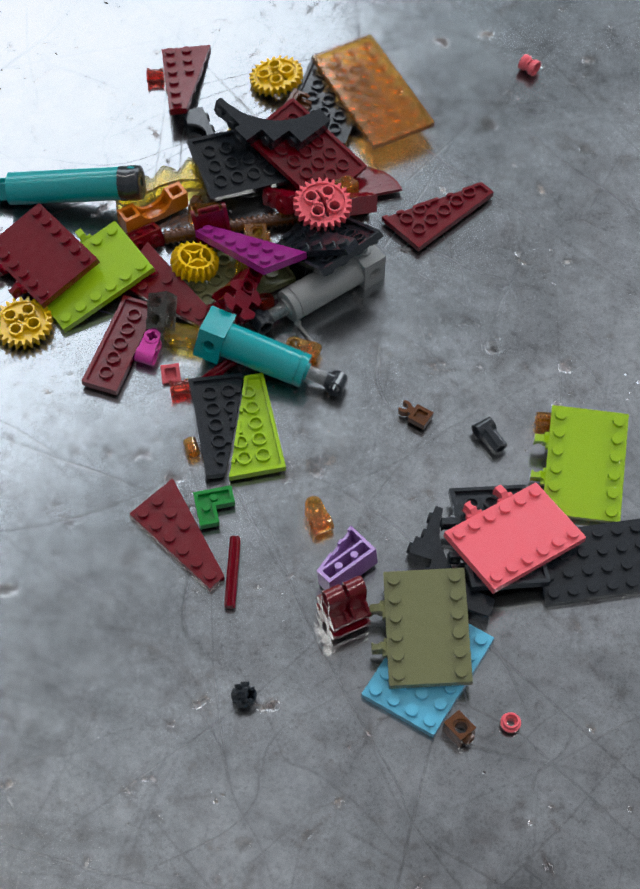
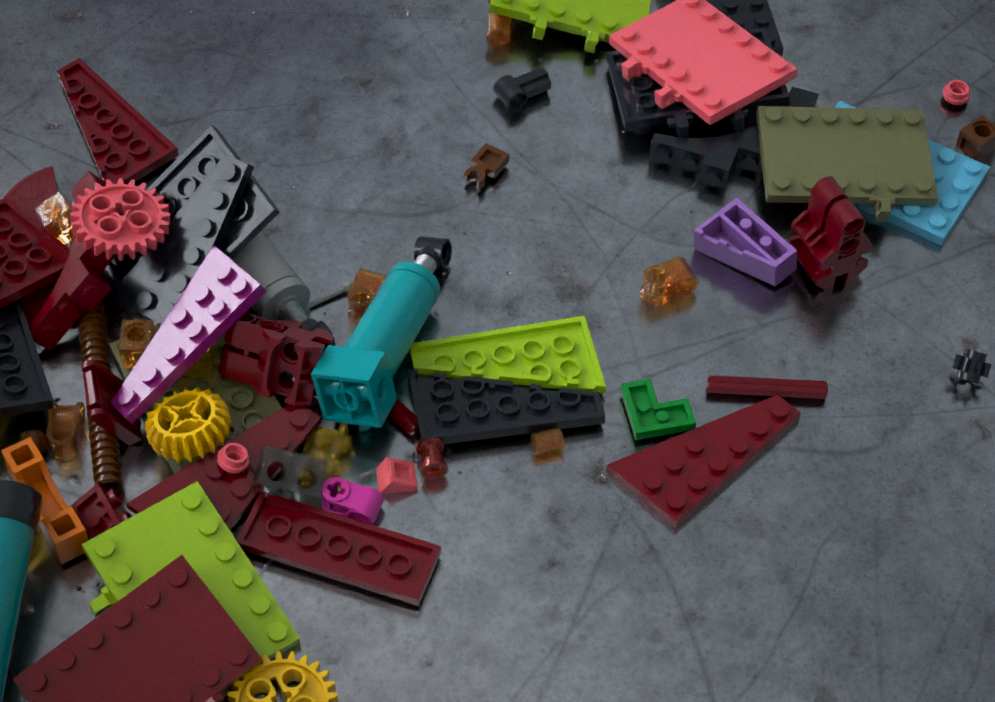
camera: 90 degrees left, 5 degrees down
none -> coral plate [217,443,249,473]

